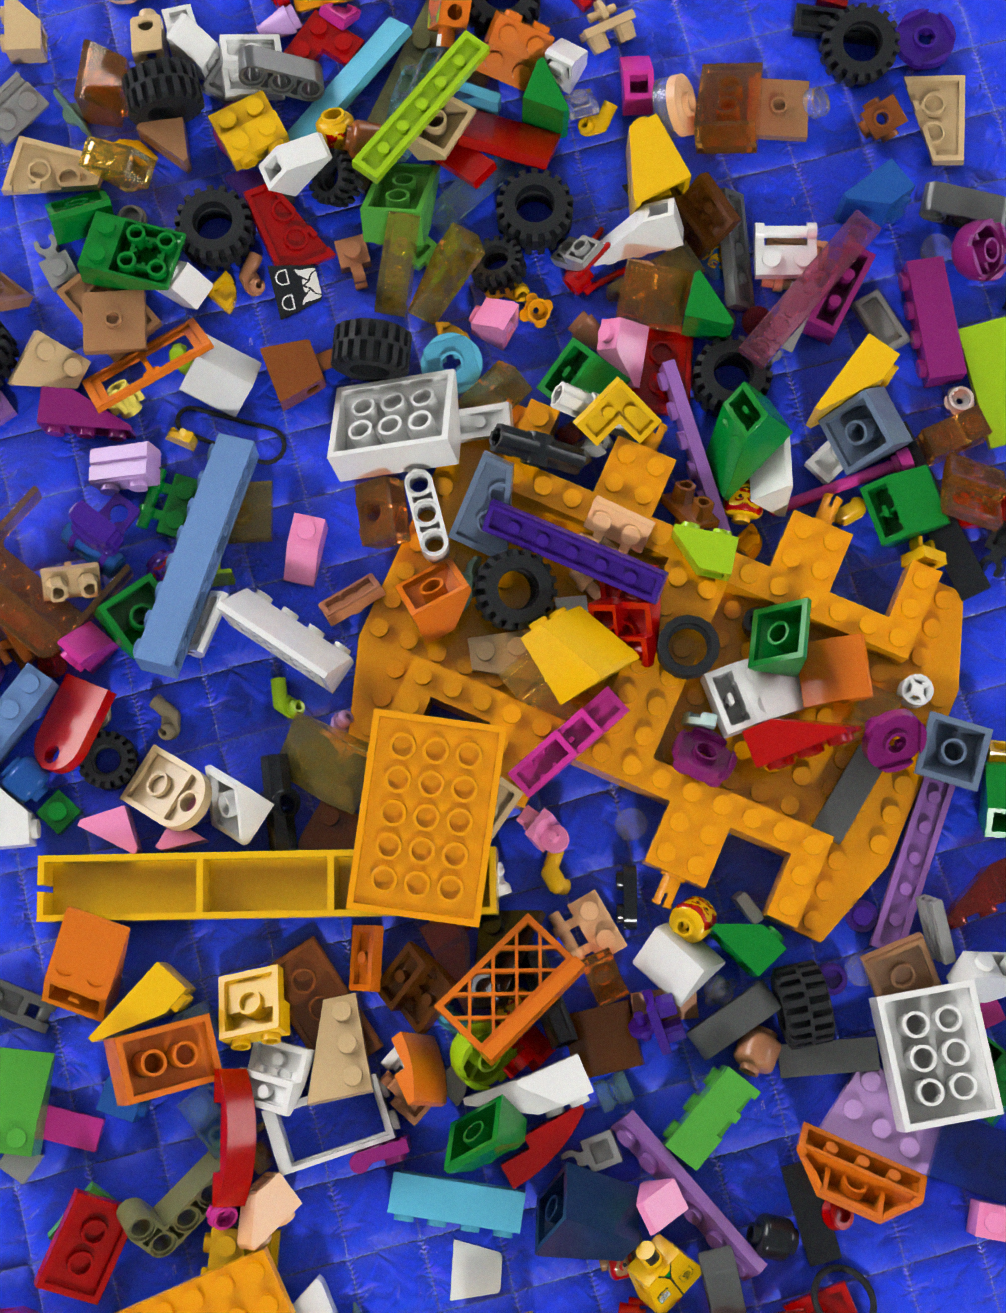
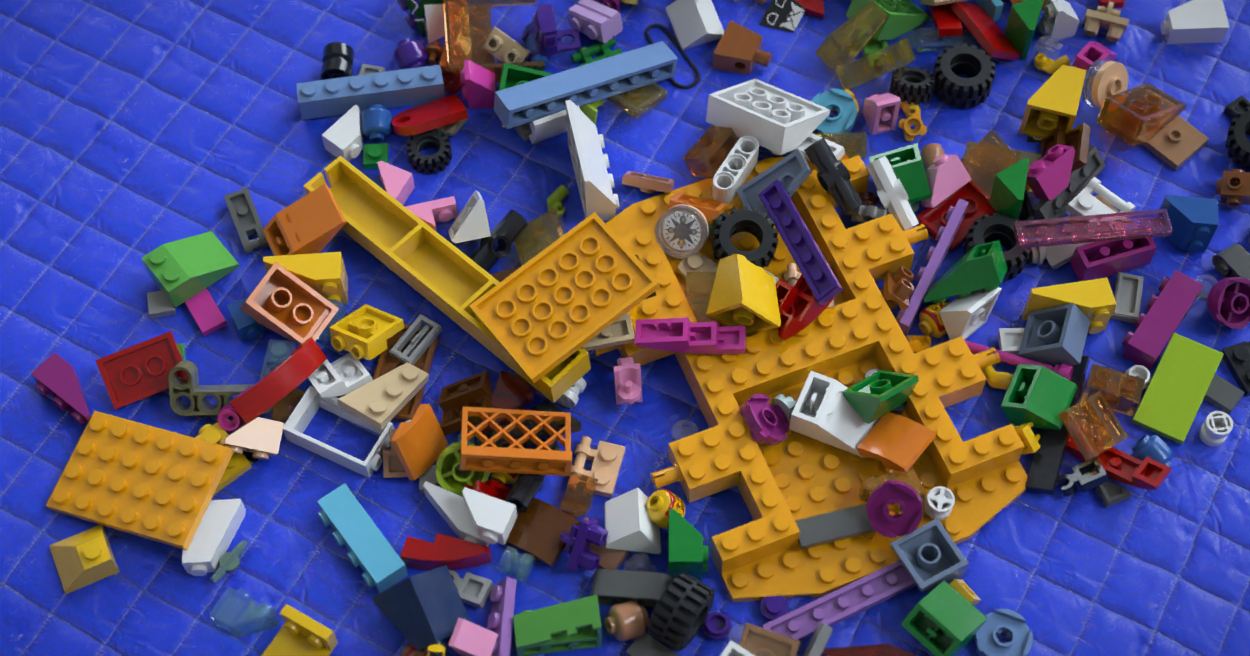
camera: 45 degrees right, 20 degrees down
tan tile [119,744,212,831] -> none
dark tan arm [149,694,181,741] -> none
yellow tile [165,427,198,452] -> none
bright pink slope [283,512,329,587] -> none
black tyre [331,318,412,382] -> none
nougat plate [334,234,372,291] -> none
orange plate [349,925,384,992] -> none
magenta plate [349,1134,413,1174] -> none
green slope [444,1094,527,1174] -> none
white sticker [450,1239,502,1301] -> none
yellow arm [541,851,571,895] -> none
light grey slope [550,235,604,271] -> none
red plant [562,227,631,296] -> none
yellow plate [573,376,662,446] -> none
light nougat plate [579,495,656,560] -> none
white slope [594,197,684,267] -> none
black plate [616,864,637,930] -> none
black tyre [656,615,720,680] -> none
lime slope [671,521,739,581] -> none
light grey tile [730,891,764,924] -> none
red slope [742,718,862,771] -> none
clear tile [803,86,830,119] -> none
none -> light grey tile [389,314,442,365]
none -> clear piece [655,204,709,258]
none -> dark pink slope [1026,144,1075,201]

